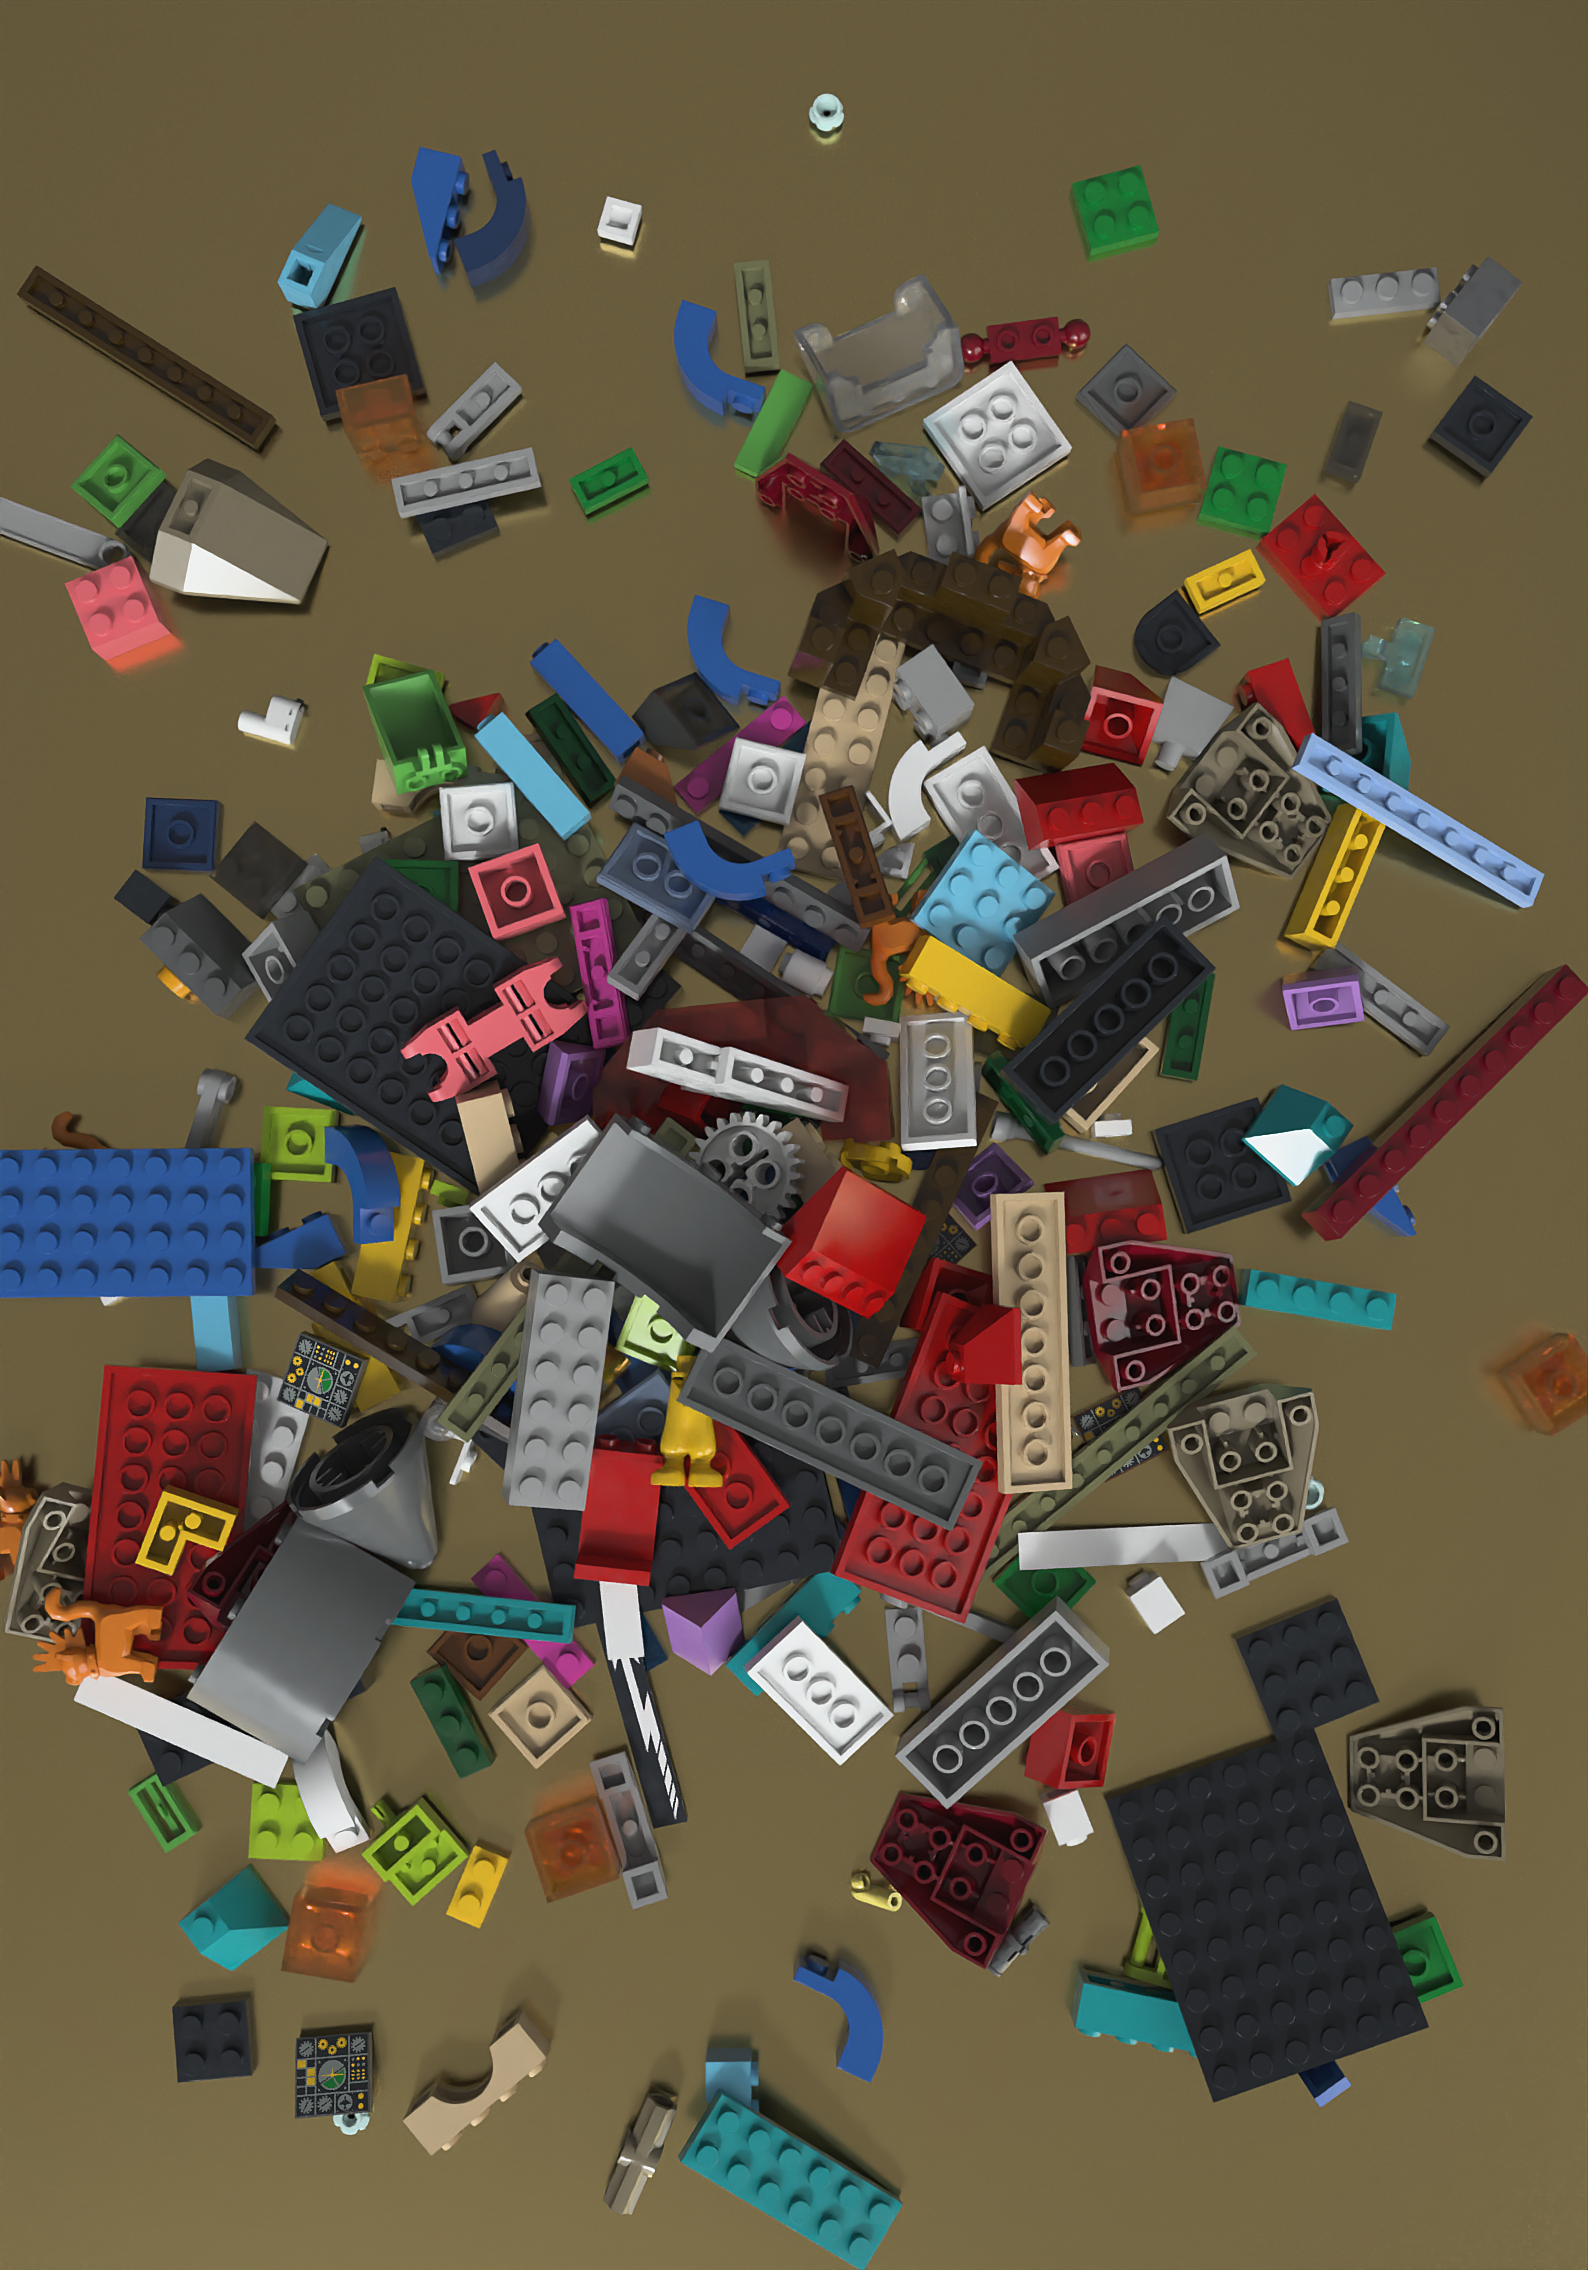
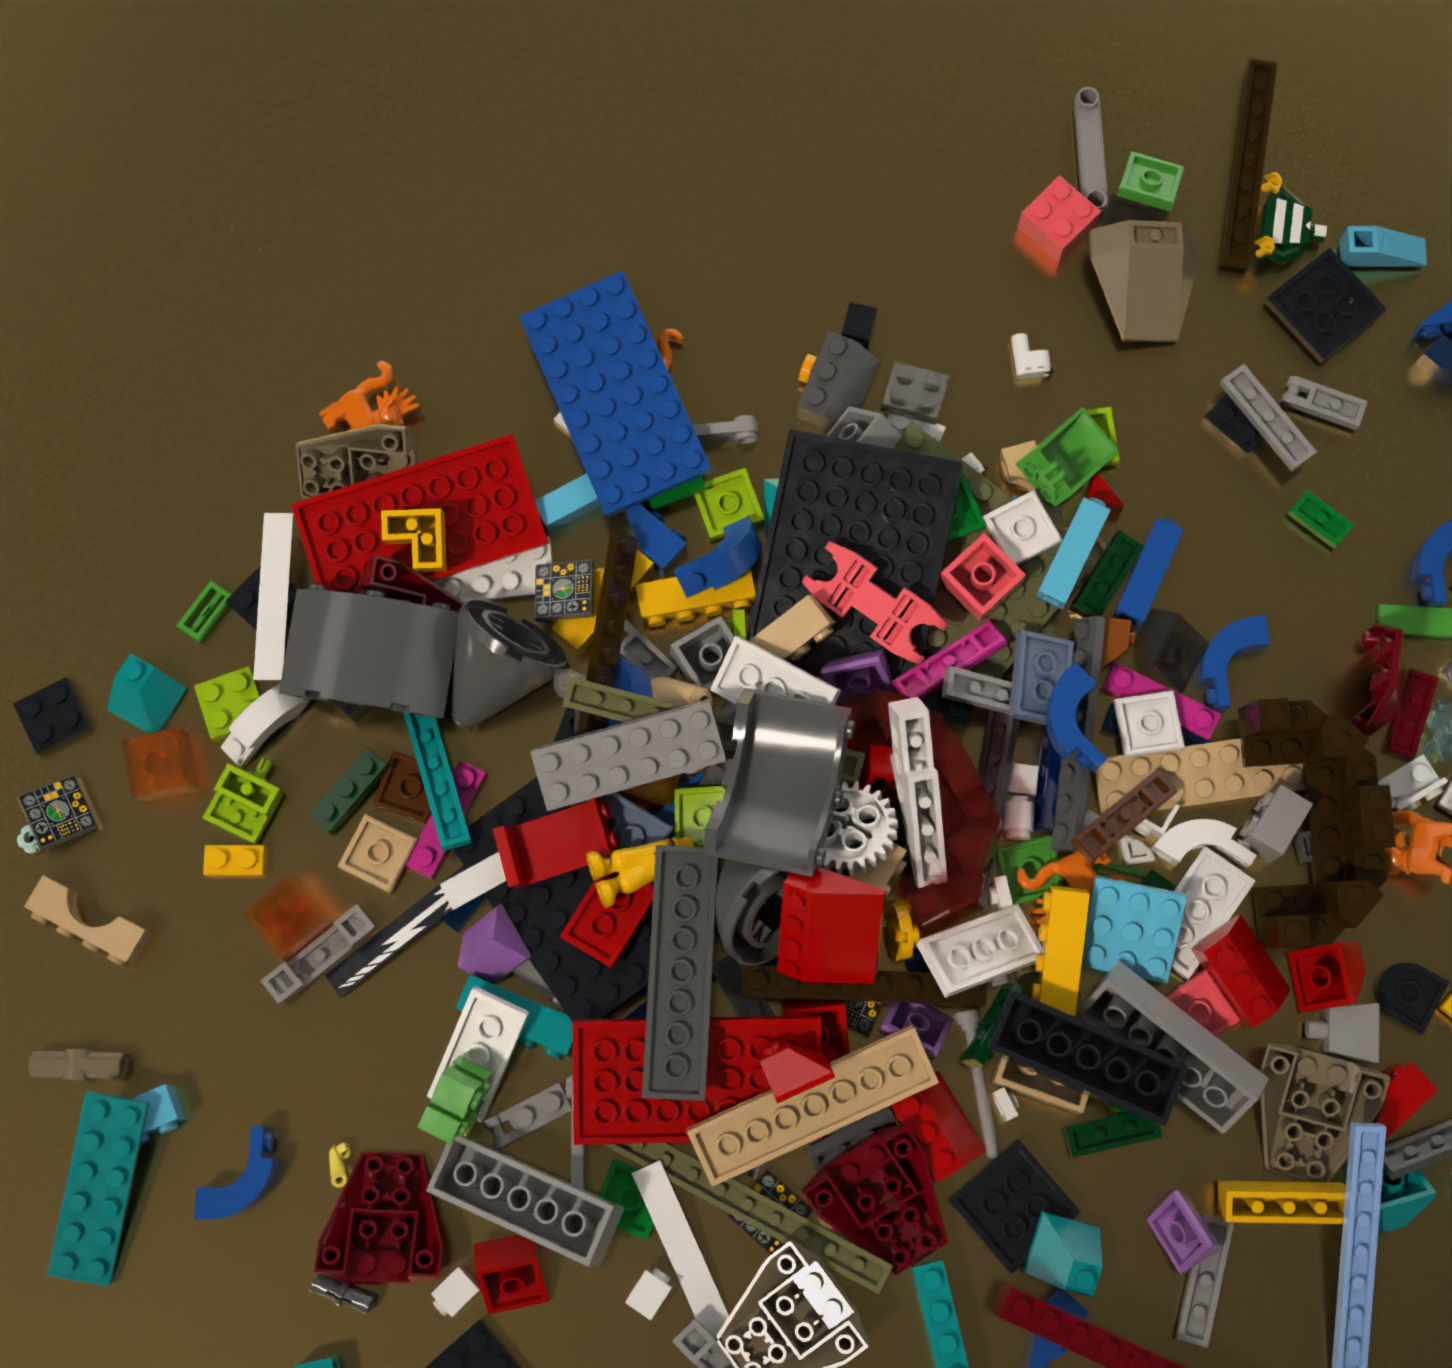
camera: 70 degrees right, 10 degrees down
orange animal [32,1587,164,1685] -> none
dark blue tile [142,797,221,873] -> none
clear orange brick [335,374,428,459] -> none
white bracket [431,1421,477,1485] -> none
none -> bright green brick [417,1055,492,1145]
none -> torso [1255,172,1327,264]

